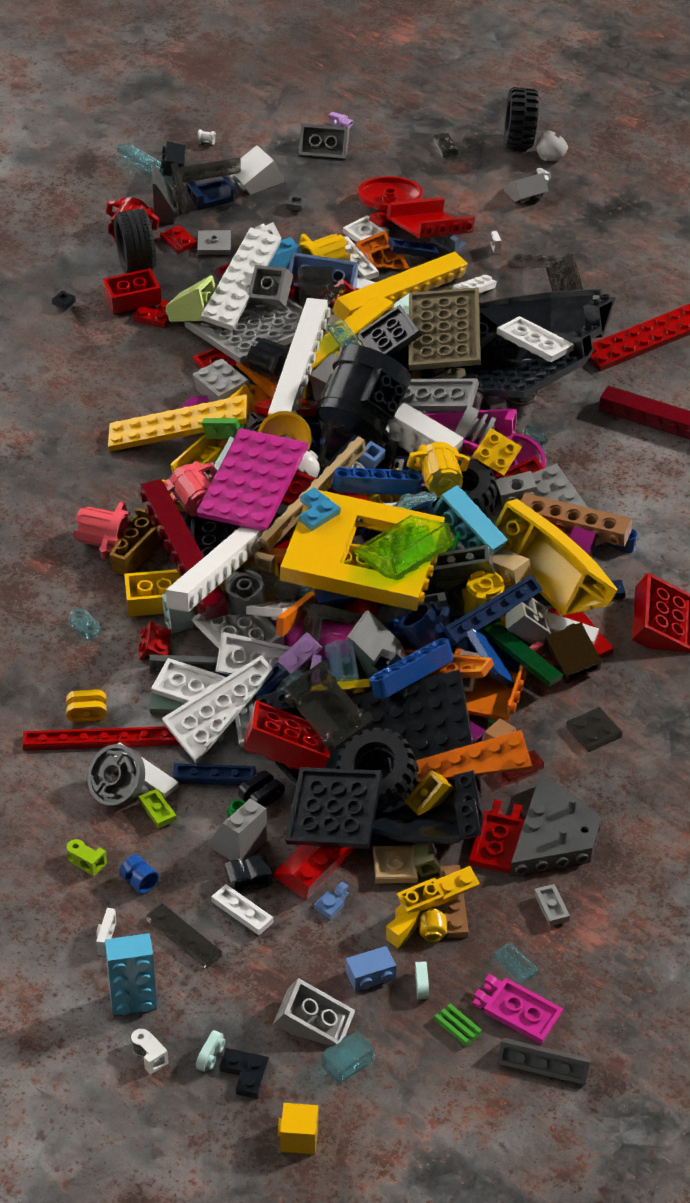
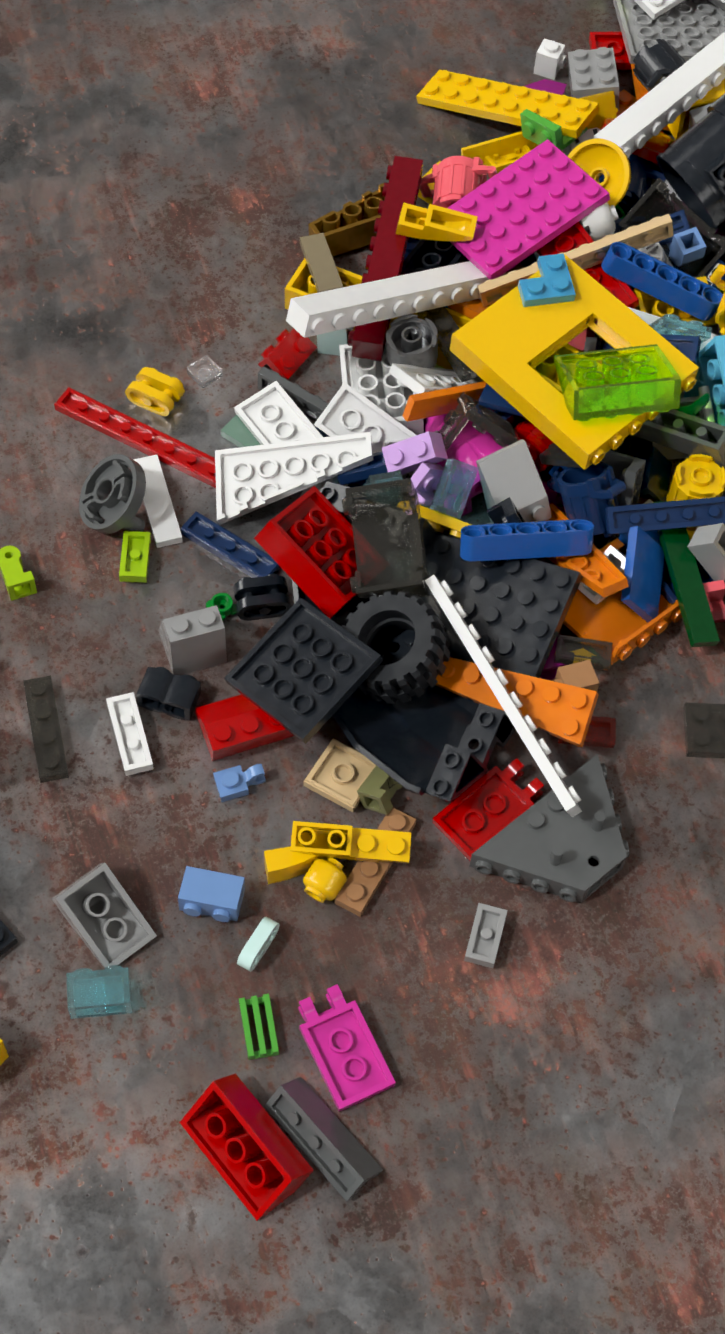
camera: 30 degrees right, 15 degrees up
clear light blue plate [69,609,100,639] -> none
coral container [74,501,130,560] -> none
blue wheel [119,854,159,894] -> none
tan tile [255,551,275,574] -> none
yellow slope [404,770,454,815] -> none
clear light blue tile [493,942,539,984] -> none
none -> red slope [179,1073,314,1221]
none -> clear plate [187,355,223,389]
none -> dark tan tile [300,233,343,293]
none -> yellow slope [396,203,478,241]
none -> white plate [425,575,582,817]
none -> white brick [534,38,567,80]
none -> clear smoke tile [554,634,613,671]

